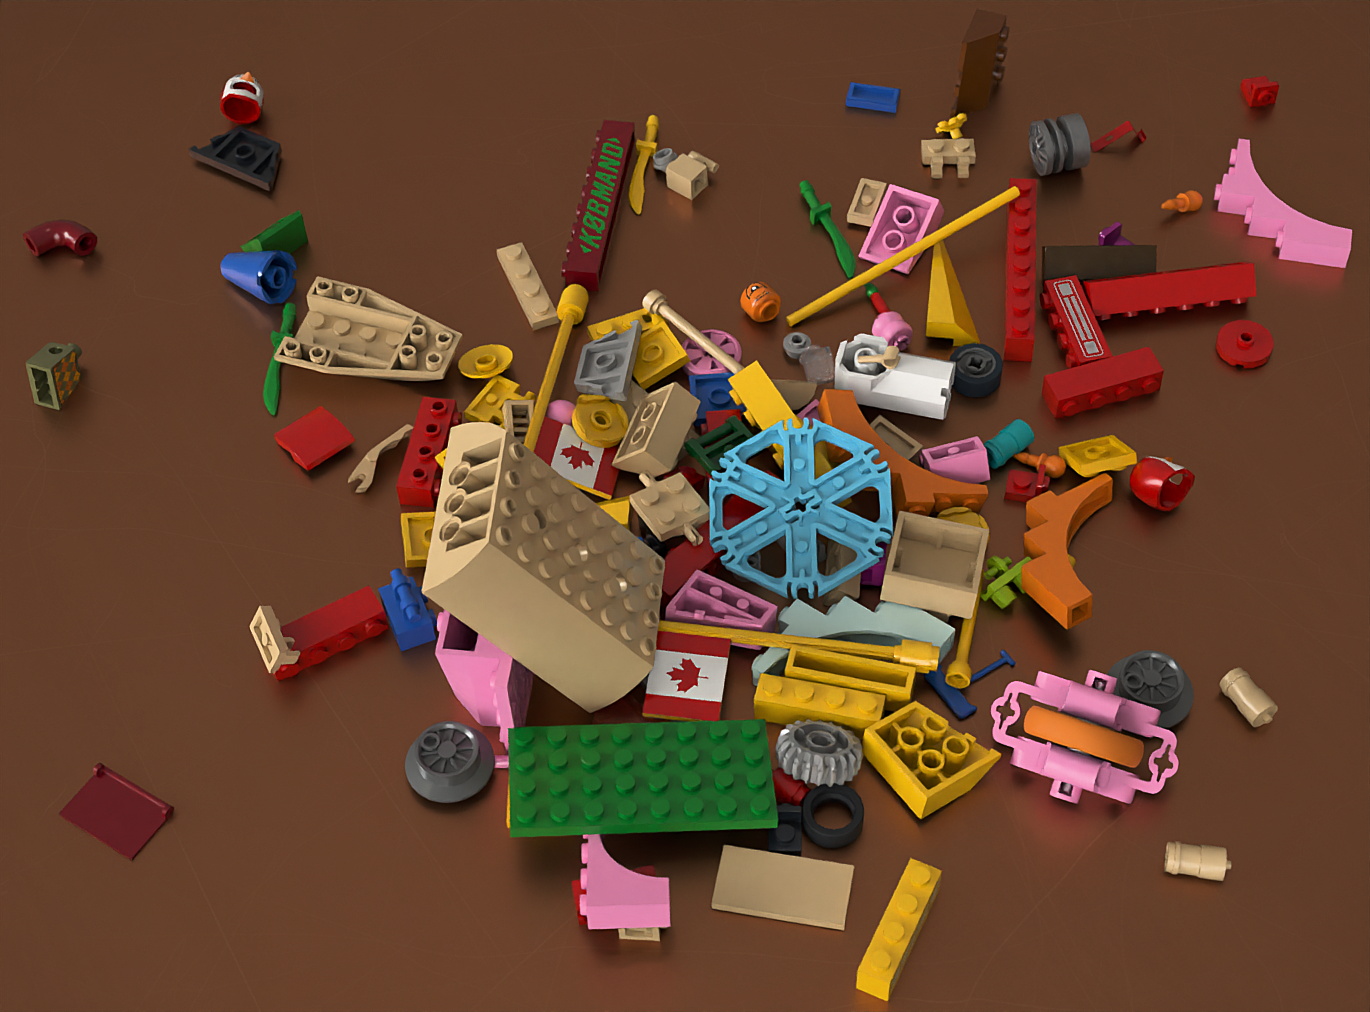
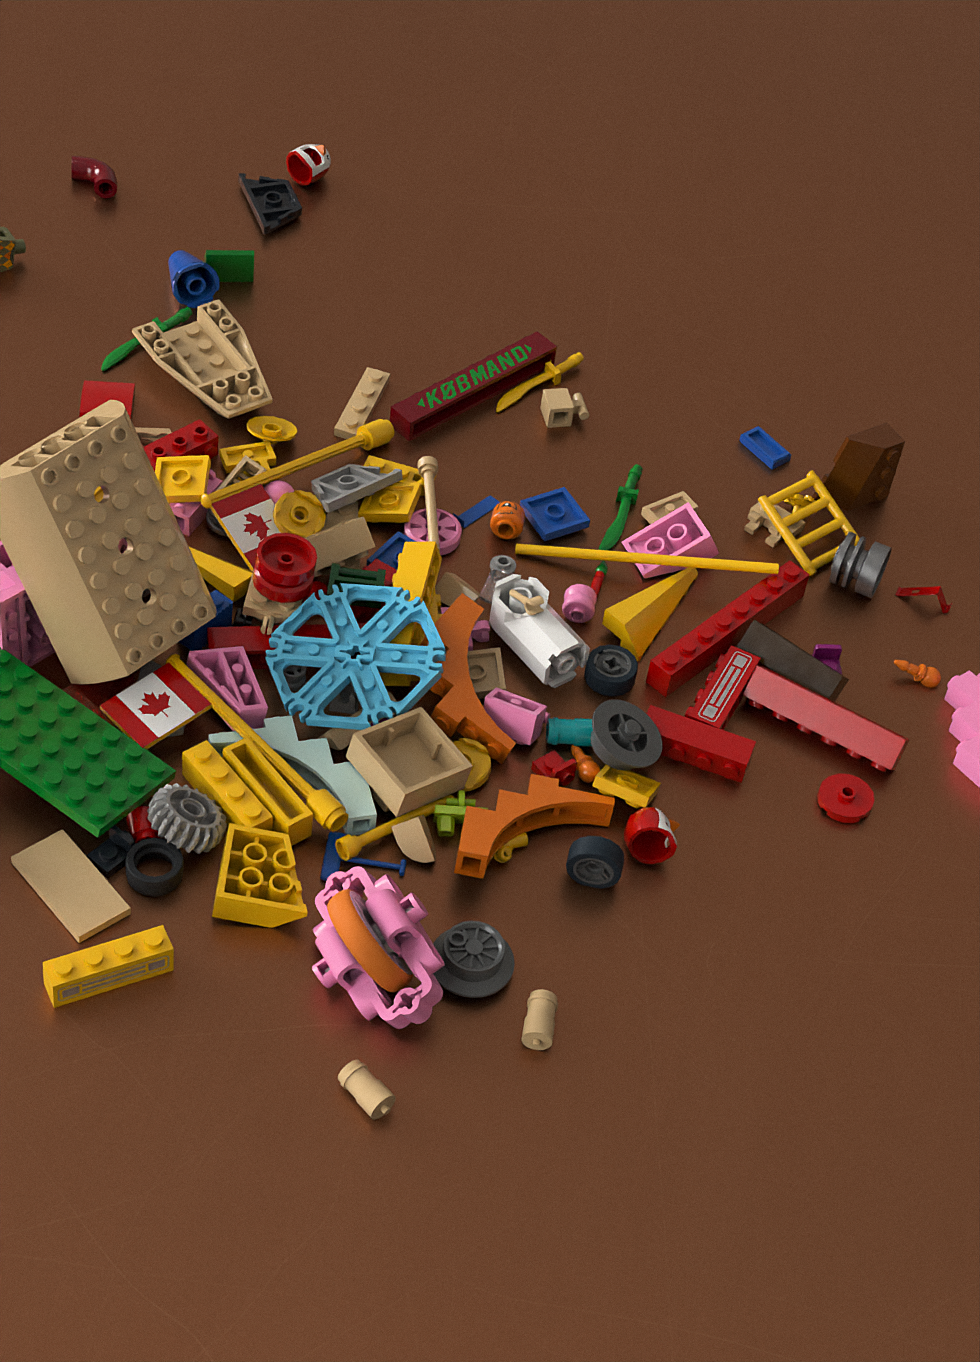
camera: 30 degrees right, 5 degrees down
light grey plate [653,148,678,171] -> none
none -> red wheel [252,533,317,603]
none -> tan brick [391,814,436,863]
none -> blue piece [453,495,500,528]
none -> blue plate [520,487,590,541]
none -> black wheel [566,836,624,889]
none -> dark grey wheel [591,700,662,771]
none -> yellow bar [758,470,860,577]

